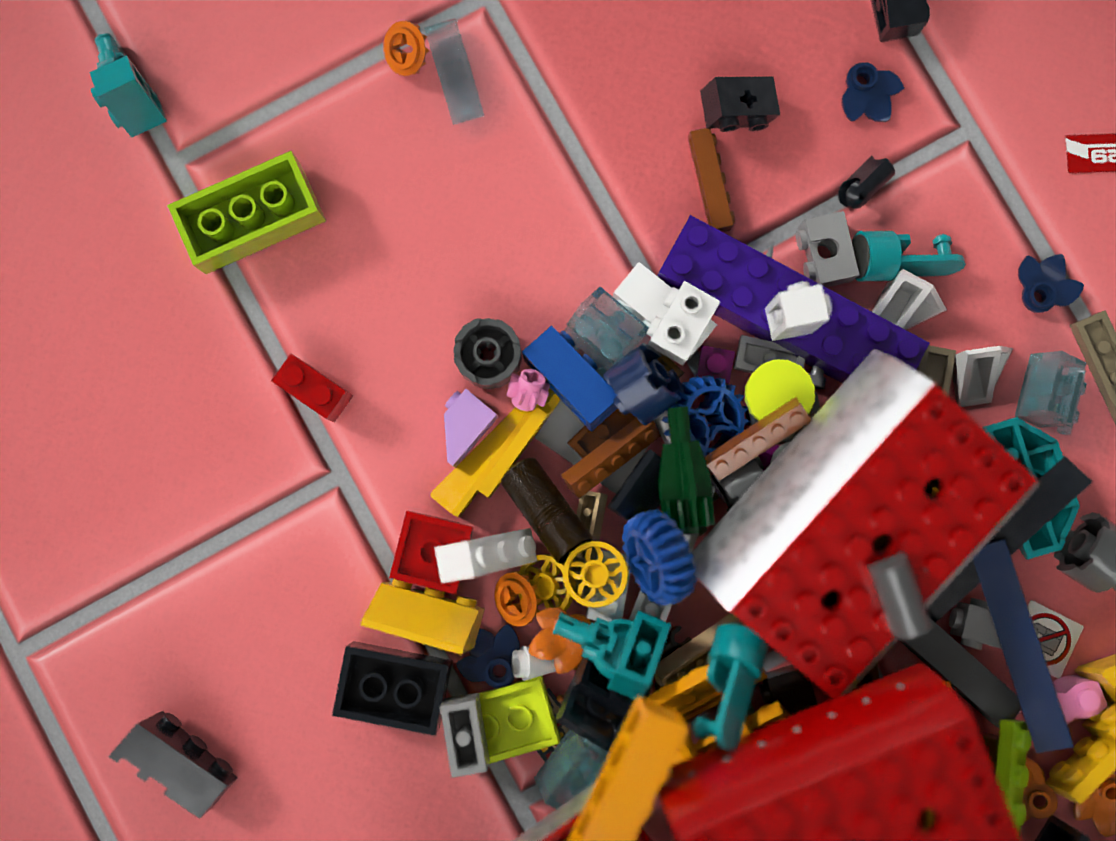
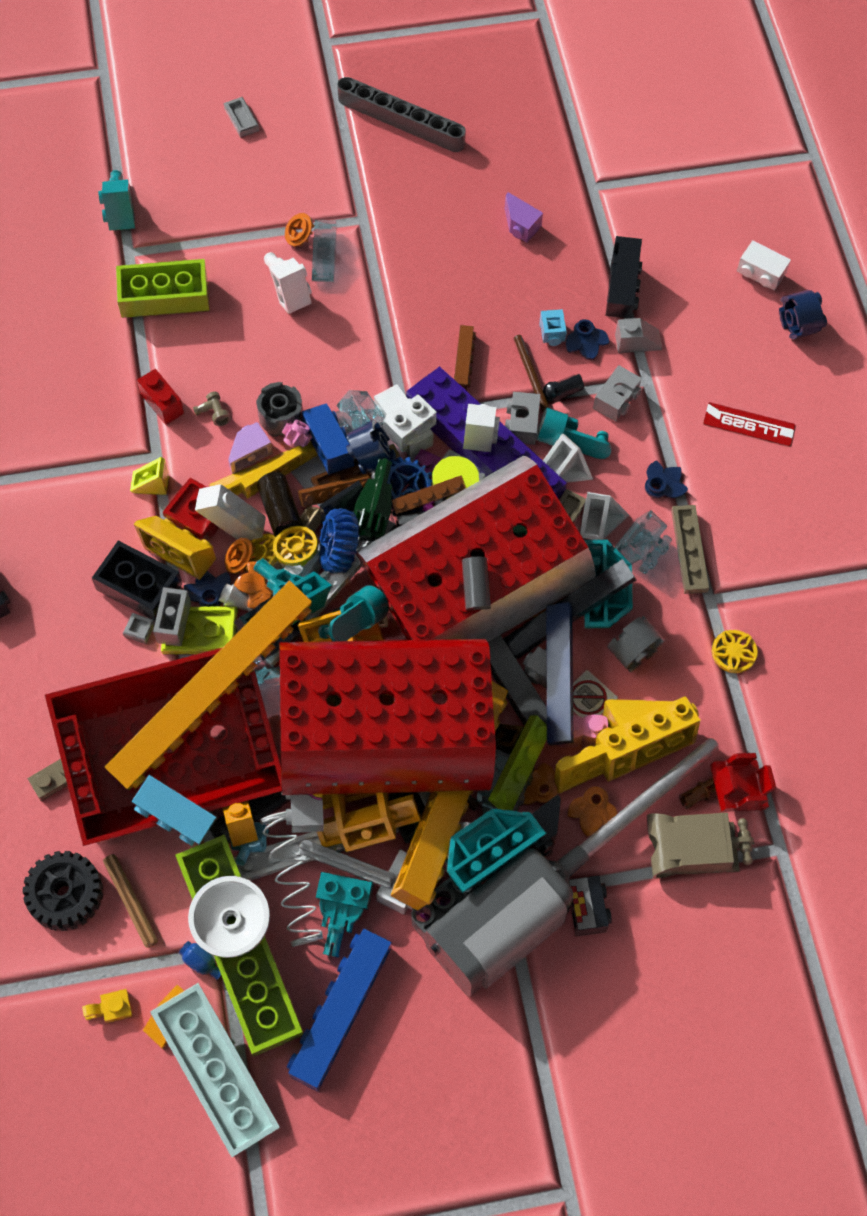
camera: 15 degrees right, 20 degrees down
black brick [700,77,780,132] -> none
none -> light grey tile [123,613,155,644]
none -> neon yellow slope [130,457,169,495]
none -> dark tan piece [193,391,231,426]
none -> white brick [264,252,312,314]
none -> reddish brown bar [513,335,550,412]
none -> medium azure brick [539,309,566,346]
none -> light grey brick [593,365,642,422]
none -> light grey slope [615,318,662,353]

